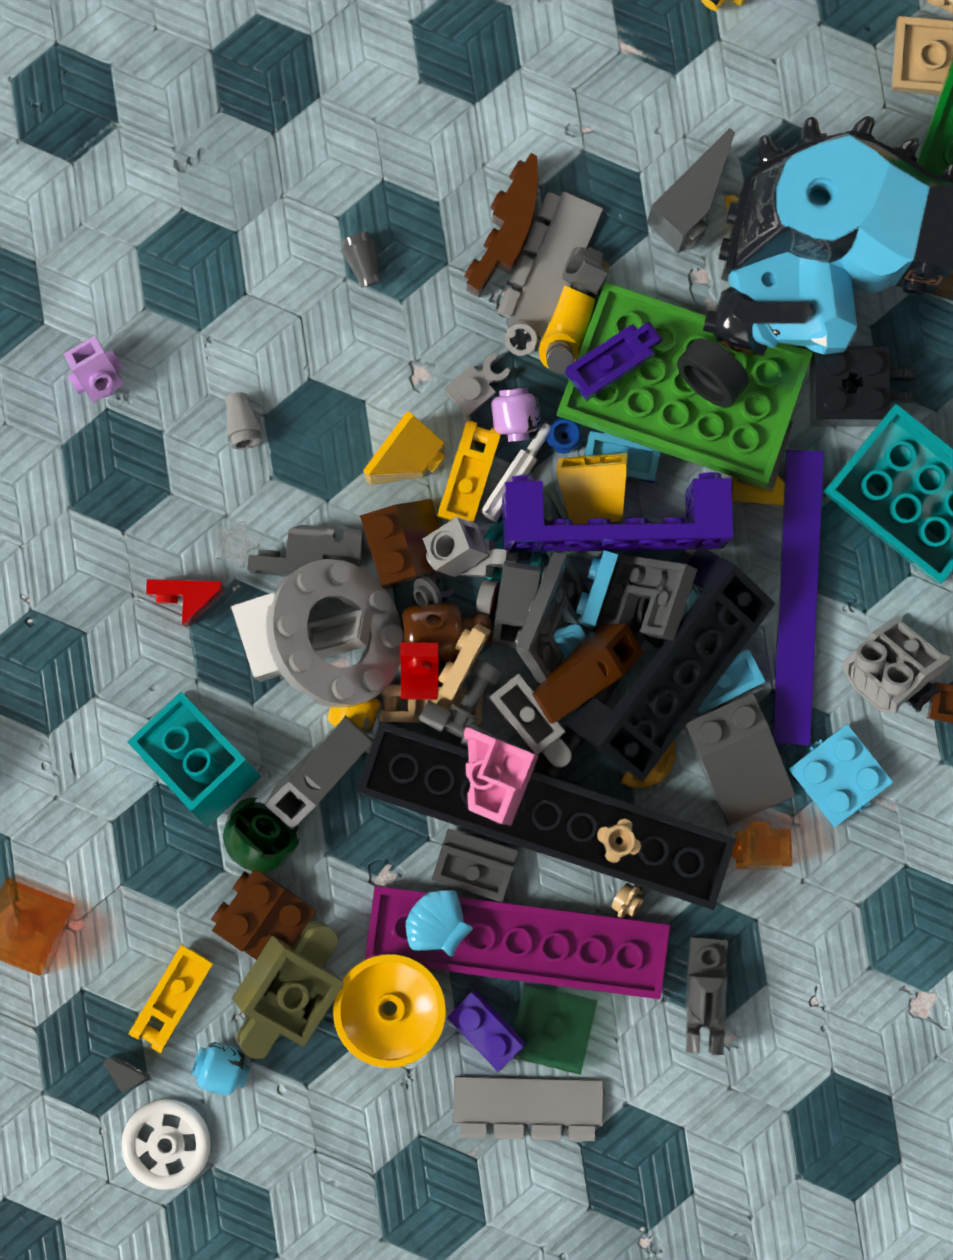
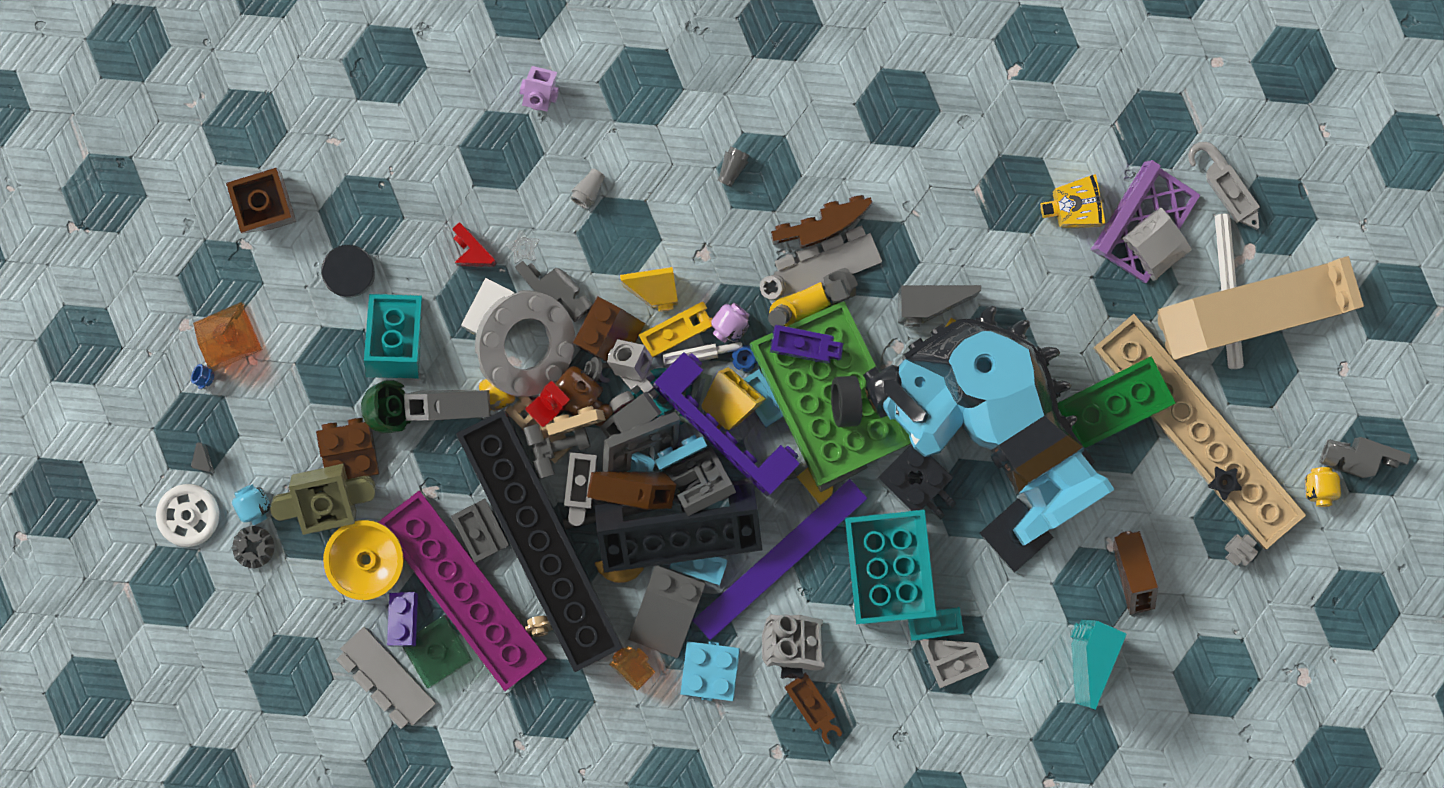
camera: 45 degrees right, 0 degrees up
yellow plate [129,944,214,1054] -> none
light grey tile [307,608,373,658] -> none
medium azure animal [406,890,473,957] -> none
light grey plate [444,353,510,418] -> none
bright pink slope [464,727,539,826] -> none
tan plate [597,819,641,863] -> none
dark grey plate [685,937,728,1055] -> none
none -> blue plate [191,364,215,389]
none -> dark grey gear [231,526,275,568]
none -> black tile [321,245,375,298]

